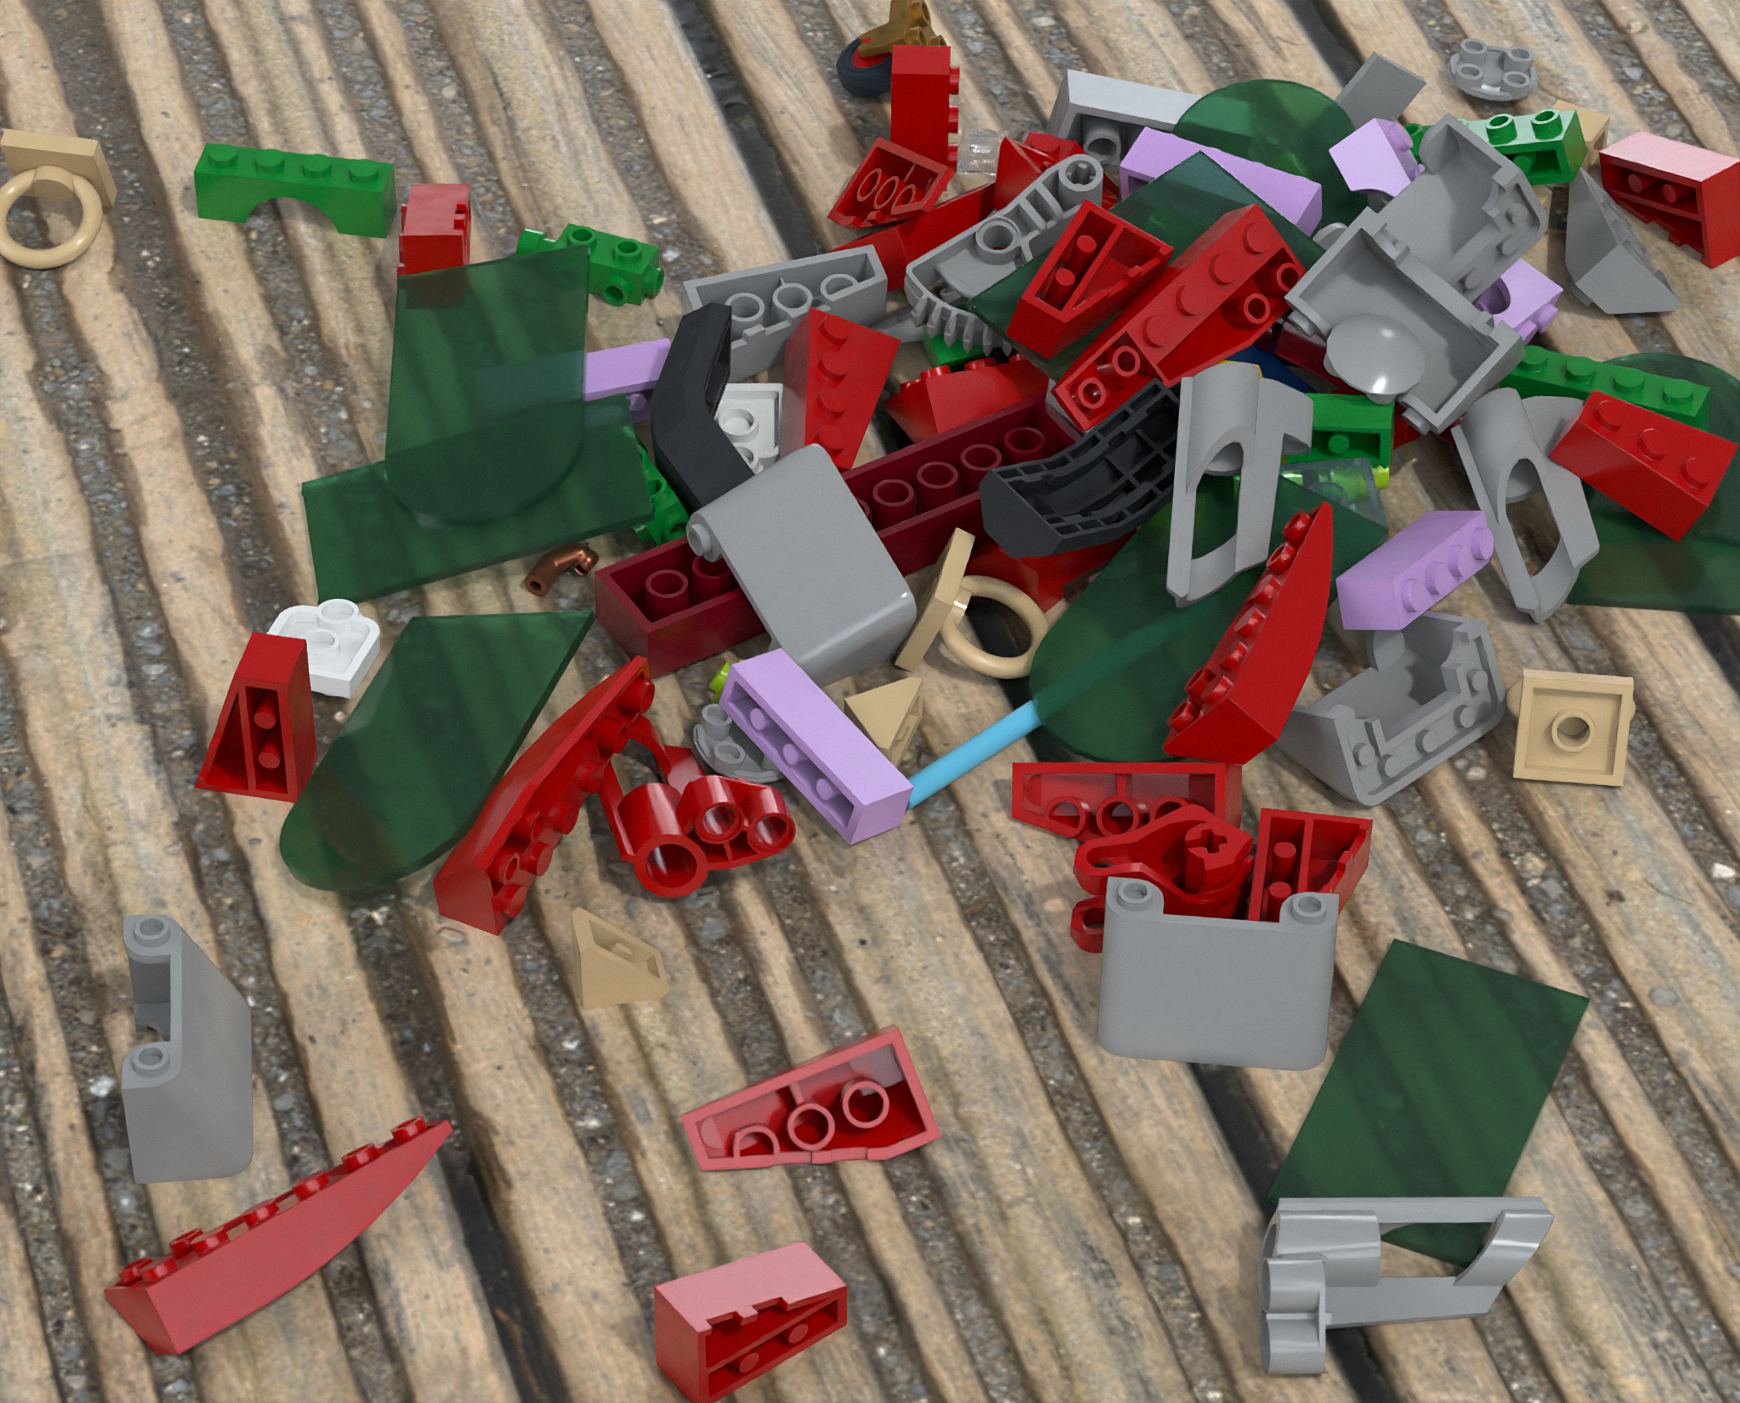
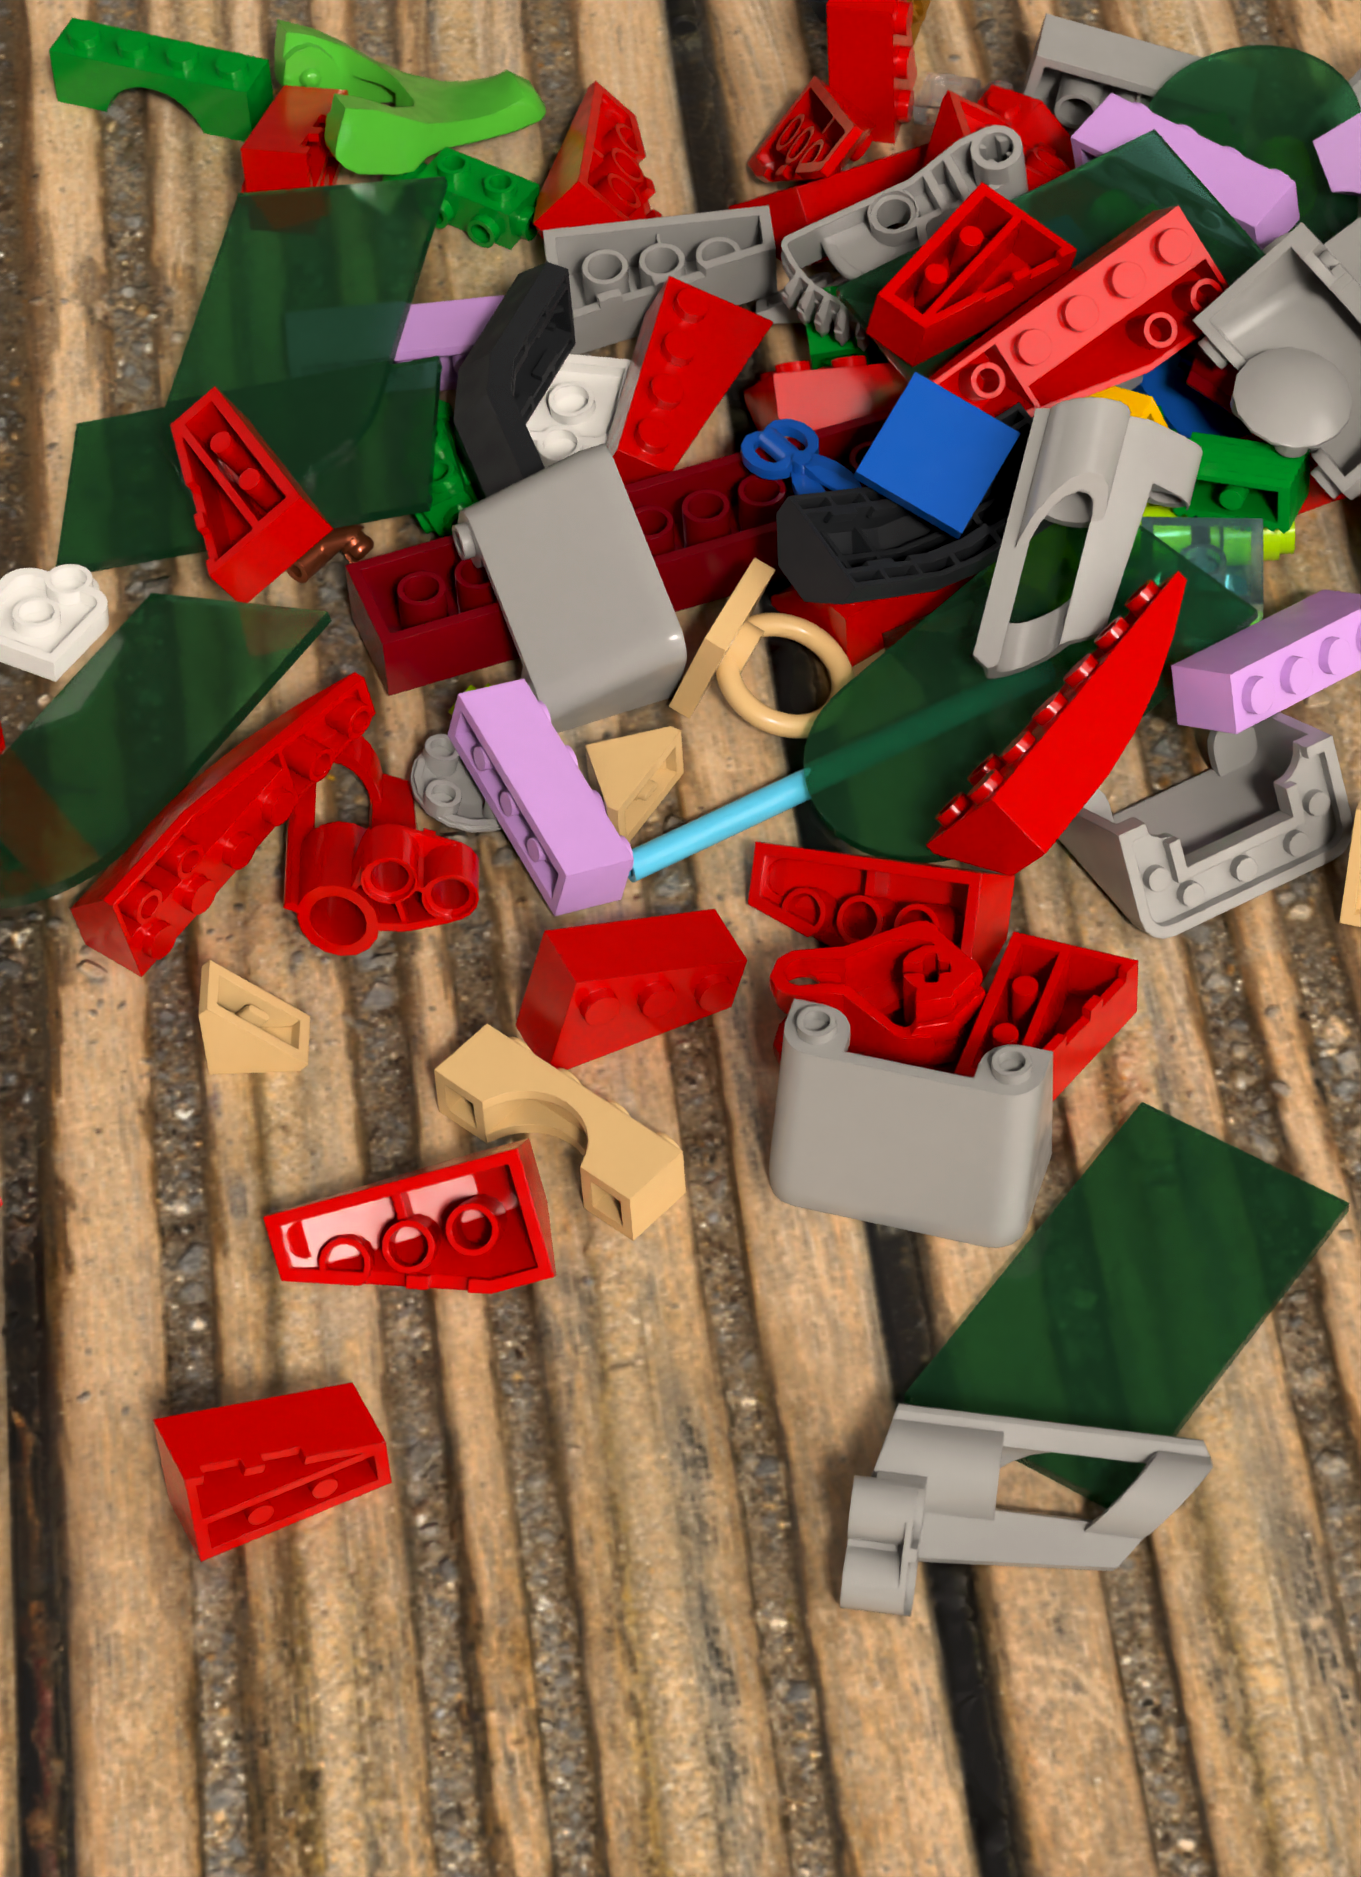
camera: 15 degrees right, 5 degrees up
none -> red wedge [170,386,333,607]
none -> bright green animal [274,19,546,175]
none -> tan arch [434,1024,686,1241]
none -> red wedge [515,909,747,1070]
none -> red wedge [533,80,662,240]
none -> blue piece [741,419,861,495]
none -> blue tile [853,372,1021,539]

